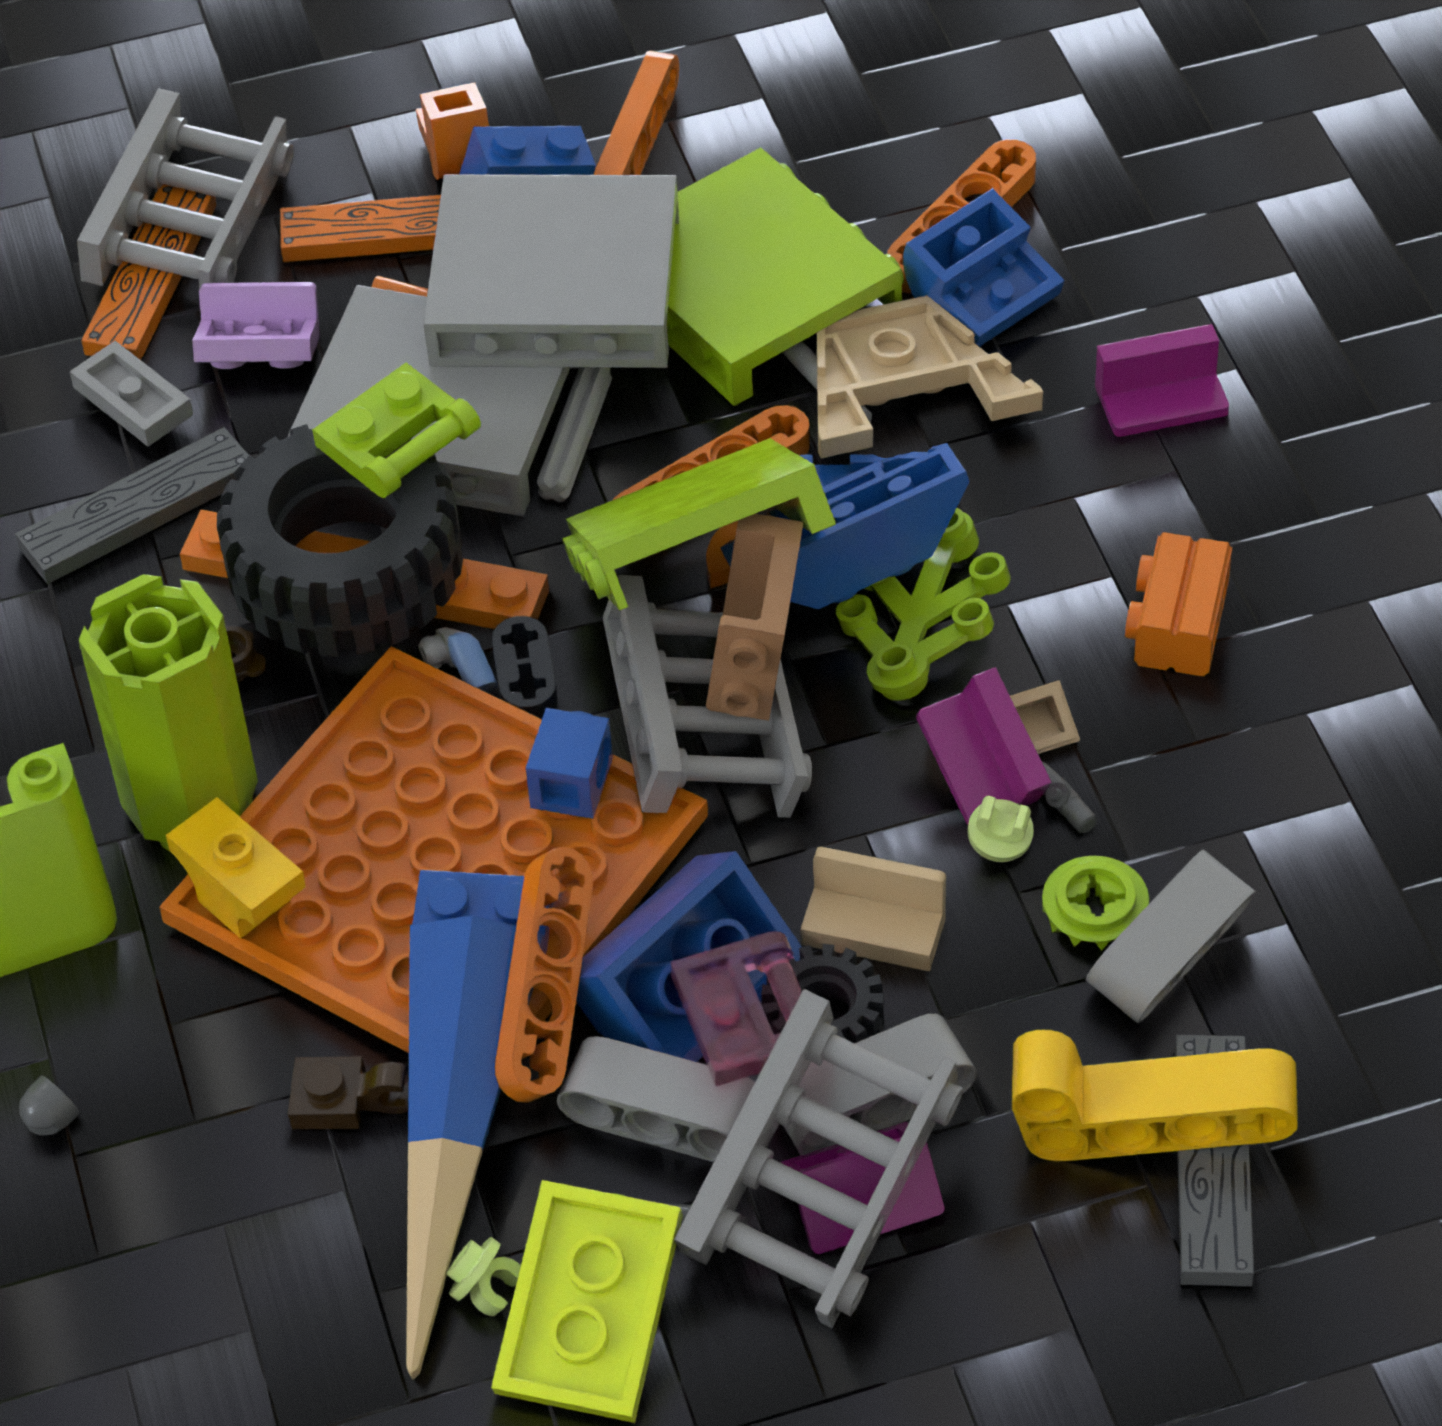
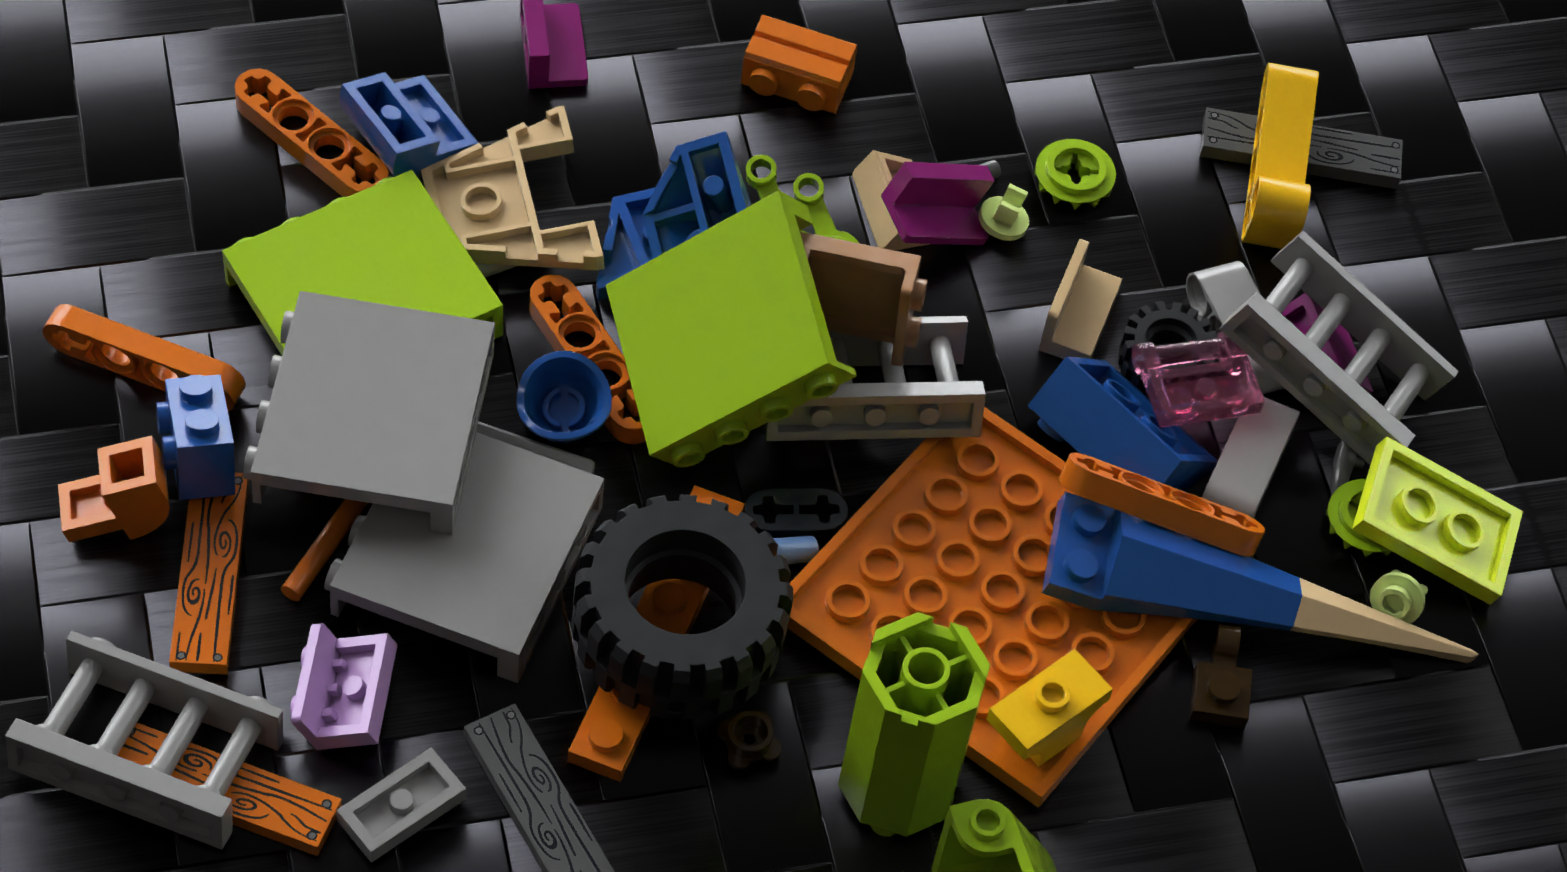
camera: 95 degrees left, 5 degrees up
lime plate [312,362,481,498] -> none
blue brick [525,708,613,819] -> none
light grey beam [1085,850,1256,1023] -> none
none -> blue helmet [517,350,612,444]

